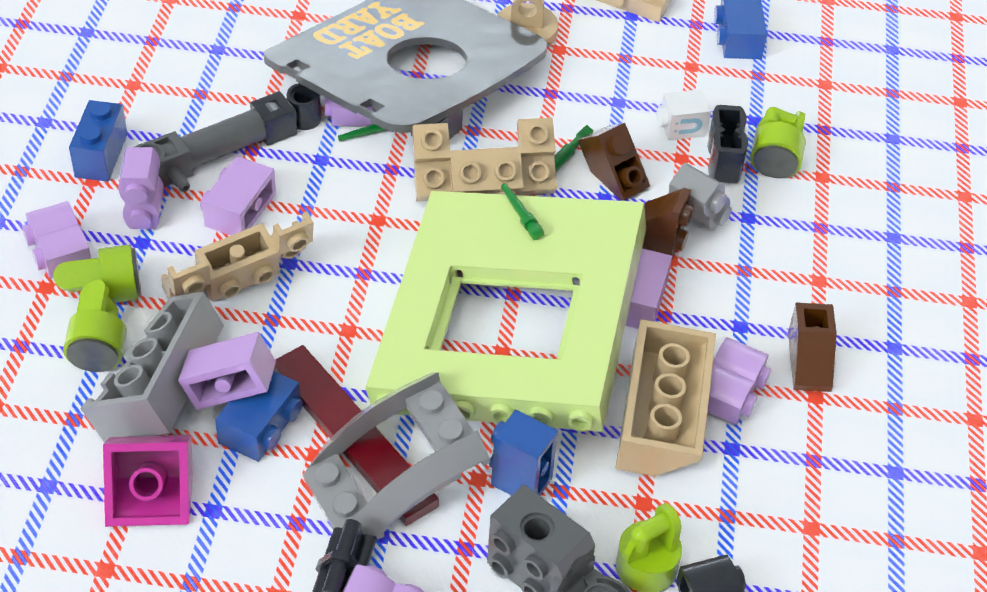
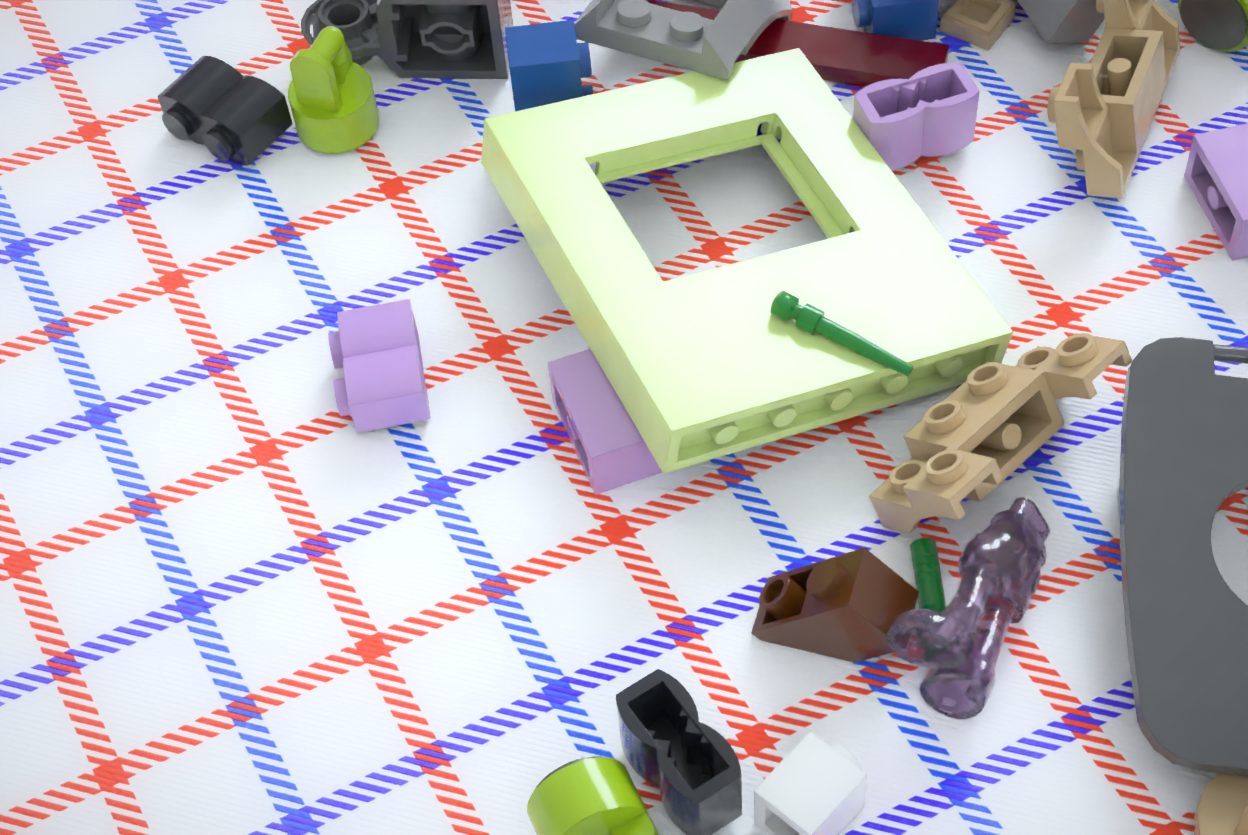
camera: 150 degrees right, 5 degrees up
tan slope [615,319,716,477] -> none
reddish brown slope [642,188,694,259] -> none
light grey brick [669,163,732,230] -> none
reddish brown slope [788,302,837,392] -> none
none -> lavender brick [853,63,980,171]
none -> clear purple piece [887,497,1050,719]

